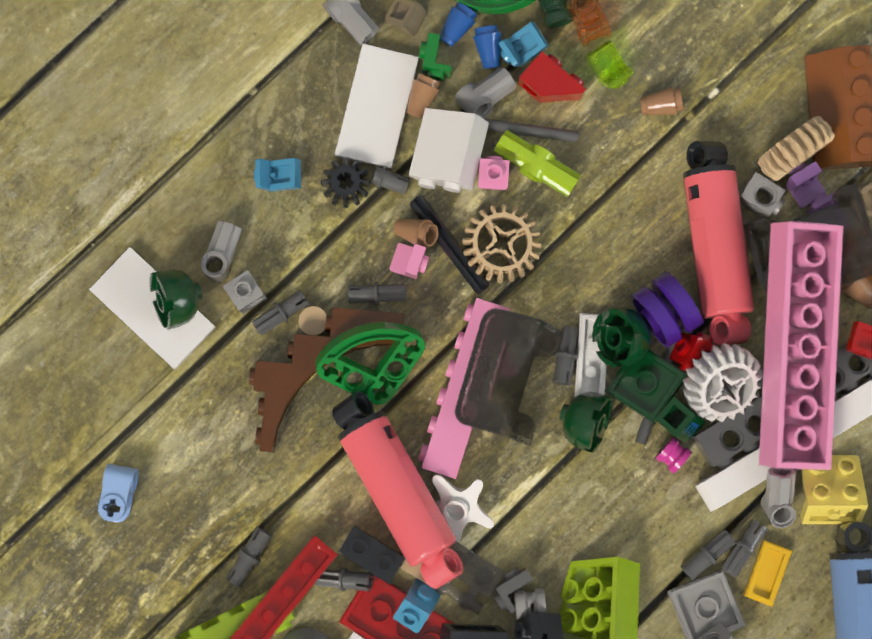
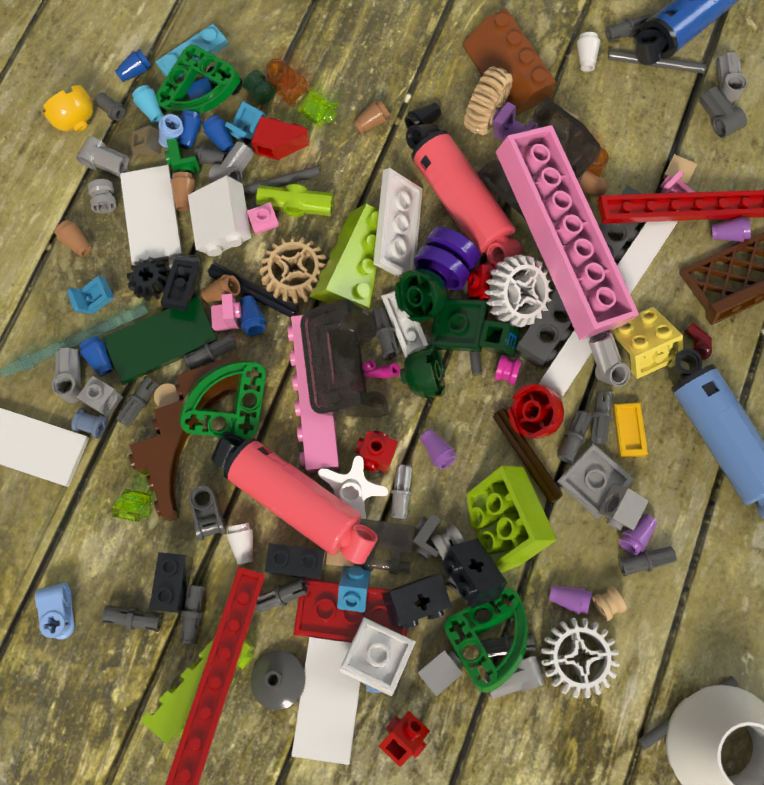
camera: 15 degrees left, 10 degrees down
dark green cylinder [149,269,202,330] -> none
light grey brick [739,172,786,220] -> none
none -> clear light blue bar [0,304,149,378]
none -> medium nougat cone [54,220,92,257]
none -> sand blue bush [71,408,108,439]
none -> blue cone [79,336,113,377]
none -> light grey wheel [88,179,116,213]
none -> dark grey pin [102,605,162,632]
none -> dark green tile [103,296,217,385]
none -> clear neon green bracket [112,488,151,523]
none -> black brick [149,552,193,614]
none -> light blue cone [158,114,183,148]
none -> black slope [160,259,200,311]
none -> dark grey piece [189,485,227,541]
none -> dark grey pin [194,145,227,165]
none -> white cone [226,523,253,565]
none -> blue cone [240,296,267,336]
none -> lime wedge [310,204,379,314]
none -> red brick [354,431,399,473]
none -> dark pink arm [362,360,400,378]
none -> white tile [373,168,423,278]
none -> light grey axle [390,465,412,520]
none -> black cone [404,103,441,129]
none -> medium lavender cone [420,429,457,470]
none -> dark brown axle [493,408,563,503]
none -> red cylinder [508,384,565,439]

